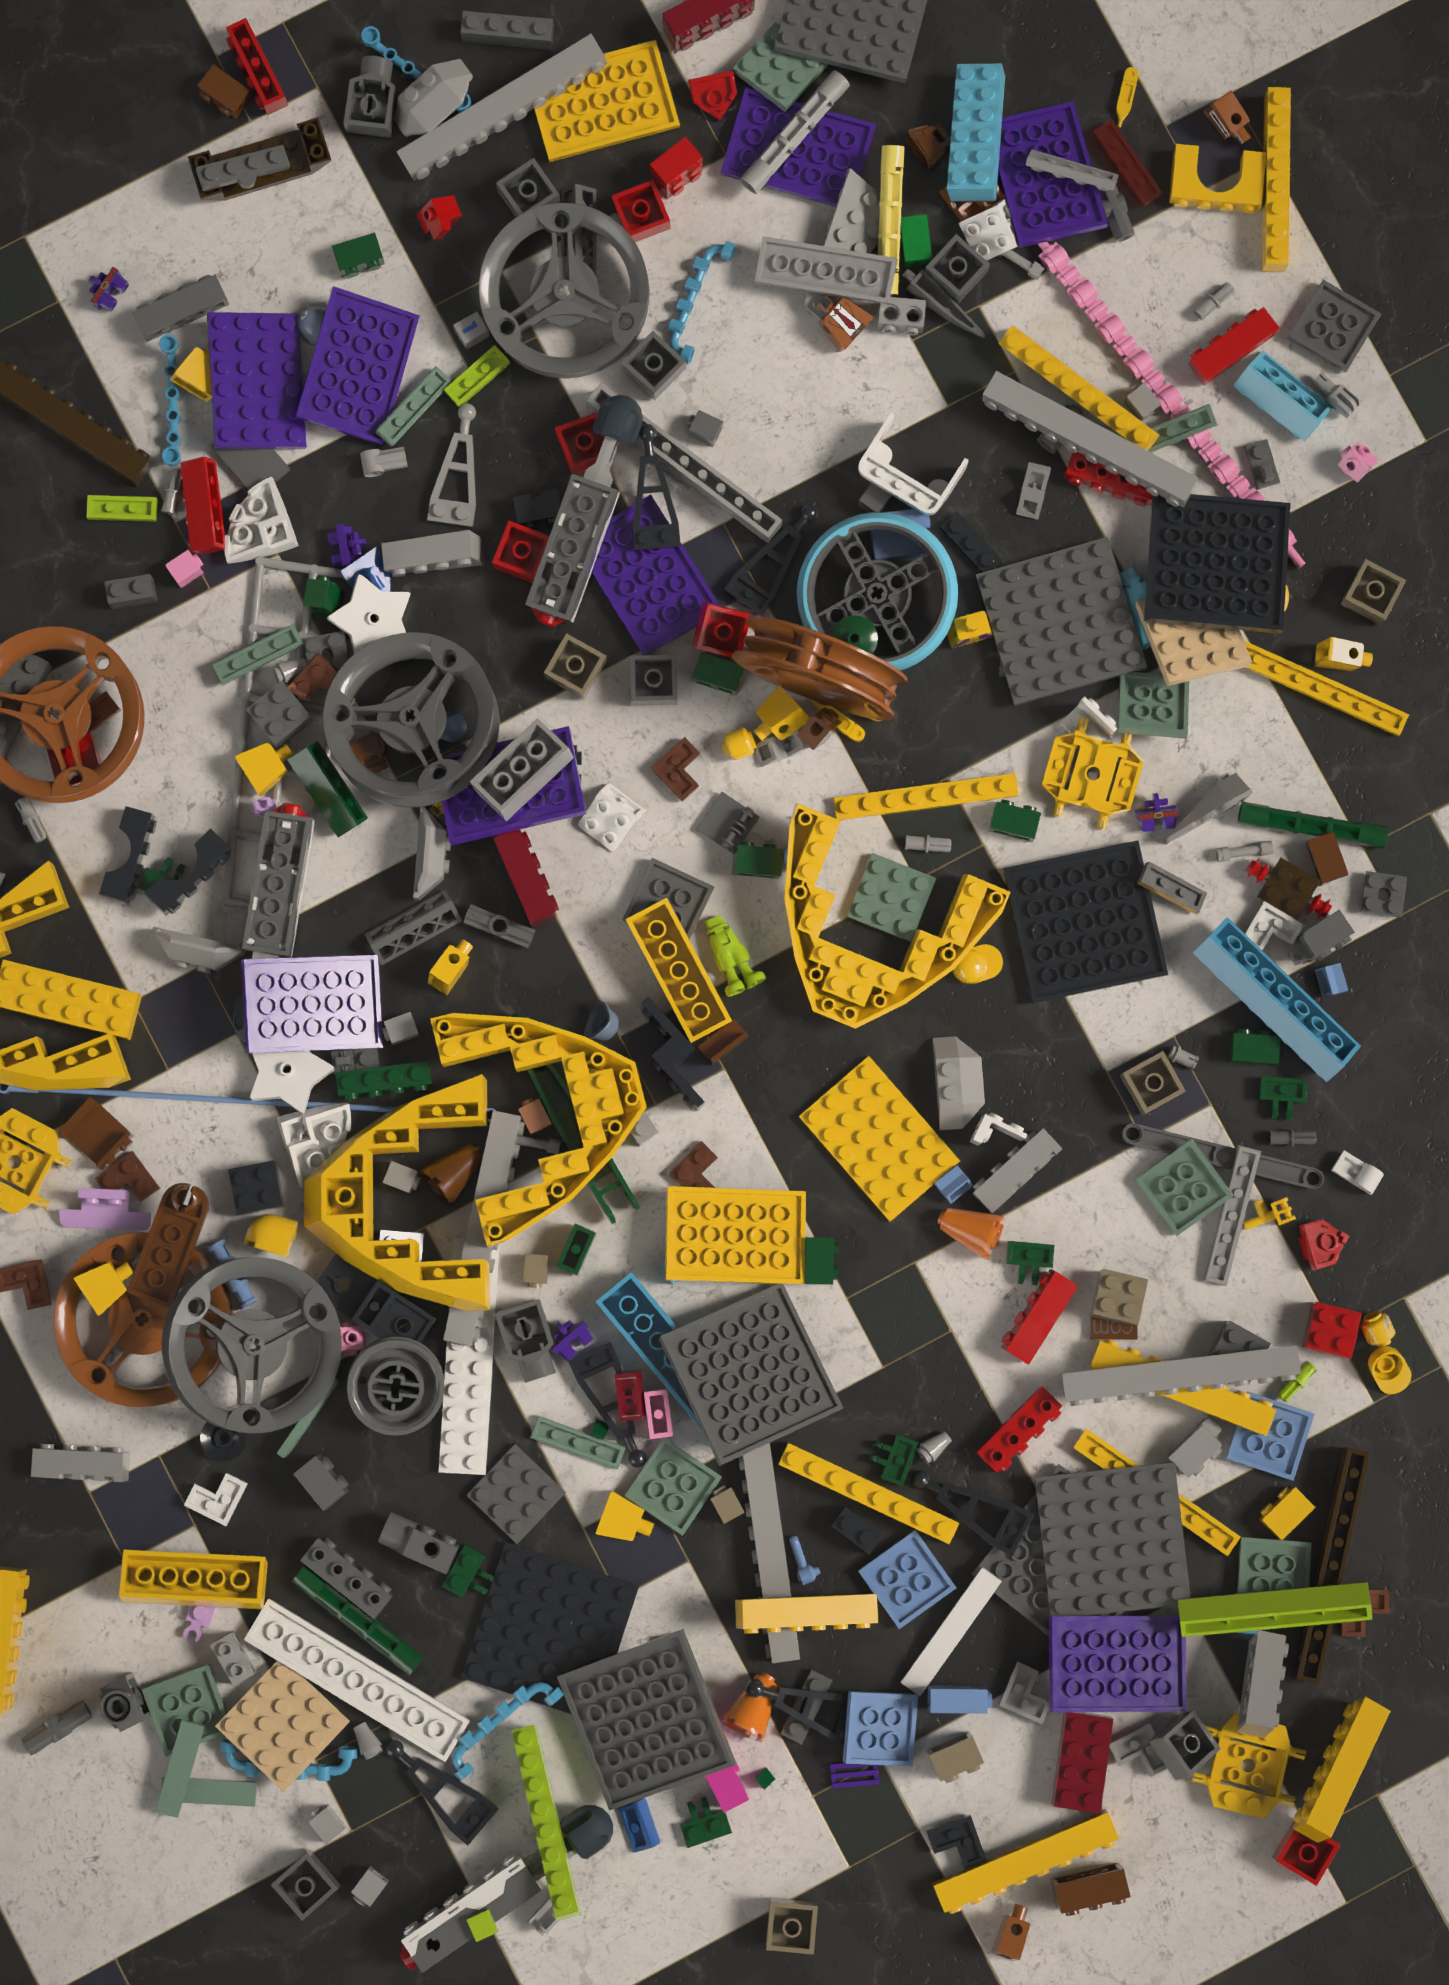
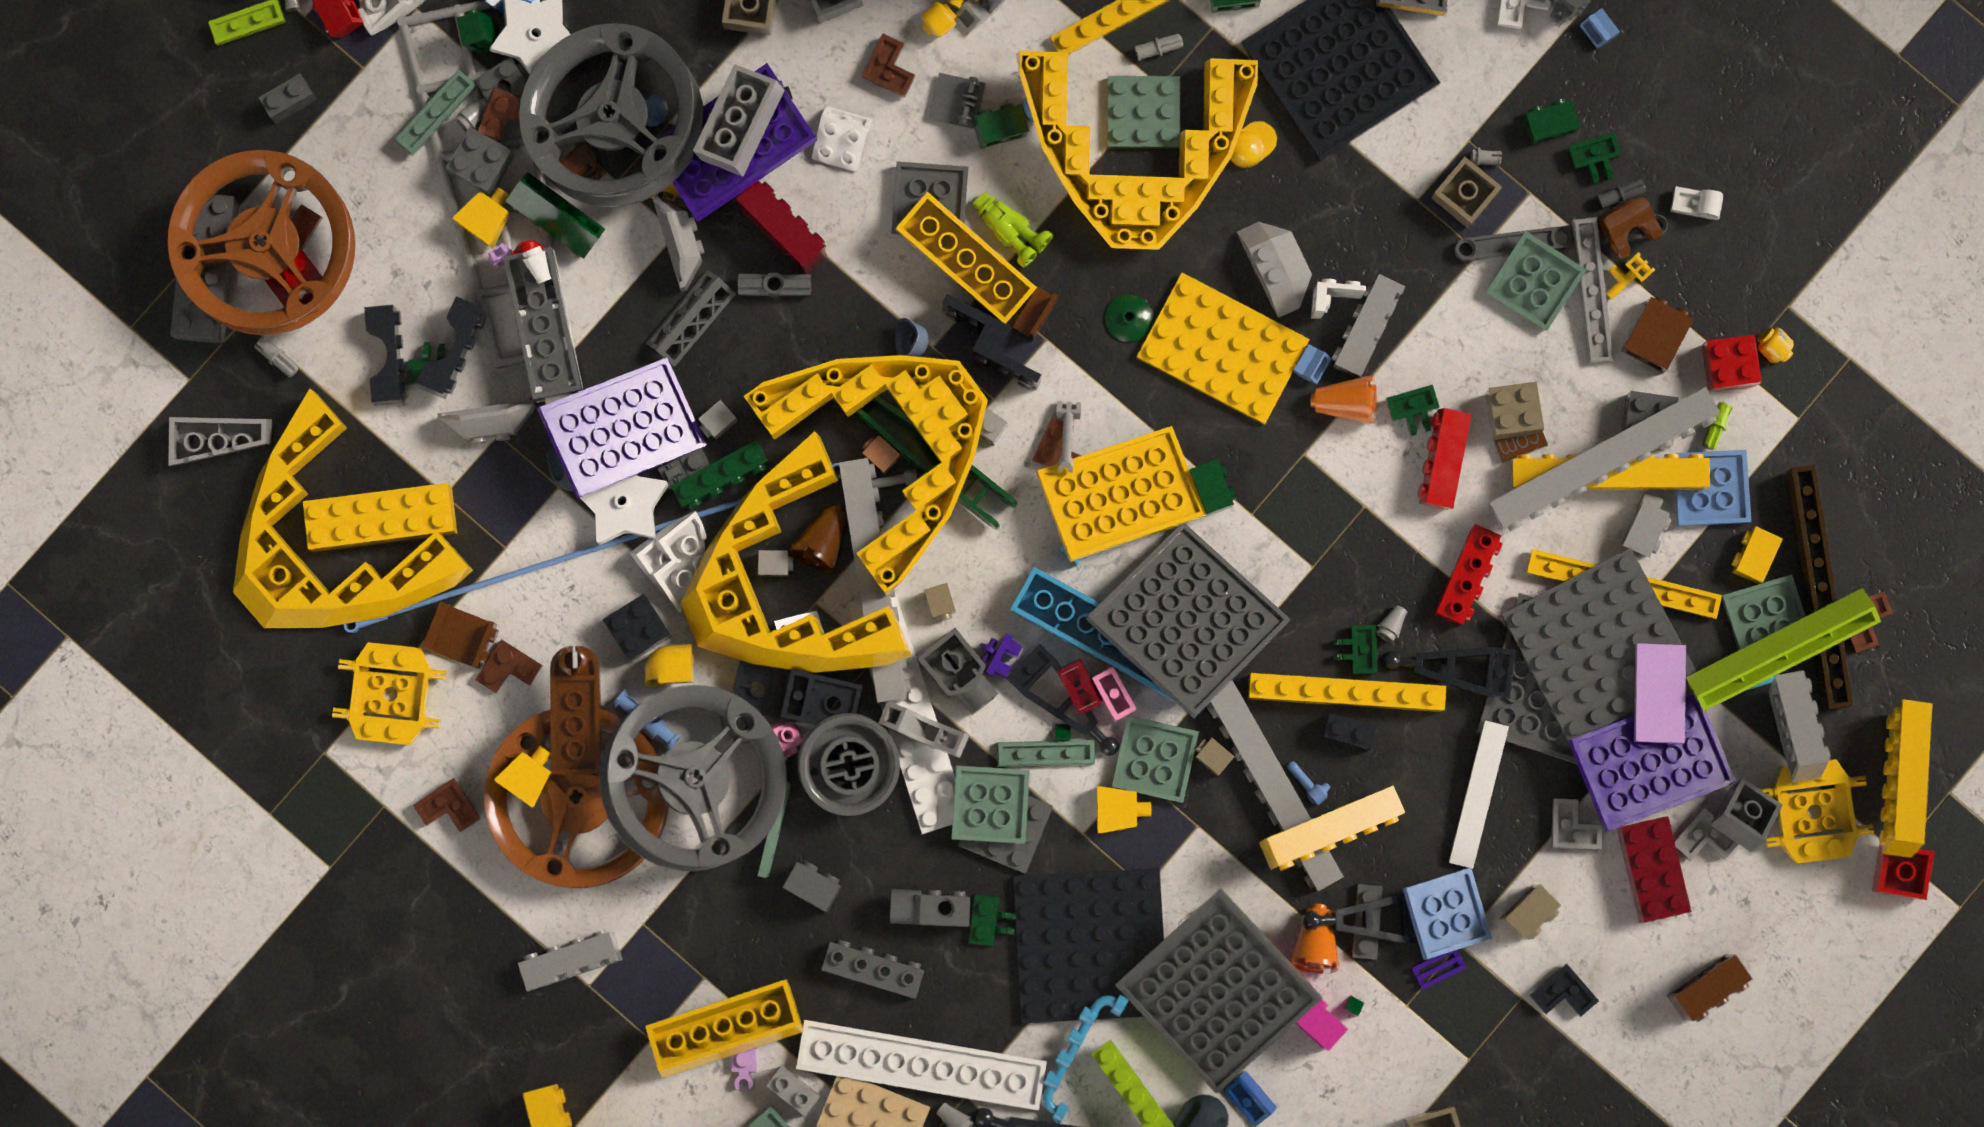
camera: 15 degrees left, 0 degrees up
lavender plate [59,1188,152,1230] -> none
bright pink brick [165,550,204,588] -> none
white plate [184,1473,248,1526] -> none
black dish [200,1422,247,1461] -> none
dark green piece [291,1565,424,1676] -> none
yellow torso [428,939,473,995] -> none
dark green brick [556,1223,597,1276] -> none
dark green hinge [680,1796,732,1848] -> none
medium blue plate [858,1530,956,1629] -> none
medium blue brick [927,1685,992,1714] -> none
yellow brick [932,1810,1119,1914] -> none
dark orange torso [991,1903,1031,1961] -> none
dark azure brick [1193,917,1361,1082] -> none
red plate [1298,1219,1349,1271] -> none
yellow cap [1368,1346,1411,1394] -> none
none -> white cone [522,246,551,284]
none -> light grey arch [878,701,969,758]
none -> sand green plate [952,766,1030,844]
none -> light grey hinge [1056,401,1081,473]
none -> dark green dish [1105,294,1153,342]
none -> reddish brown piece [1597,197,1662,259]
none -> reddish brown panel [1621,297,1694,373]
none -> lavender tile [1634,643,1686,744]

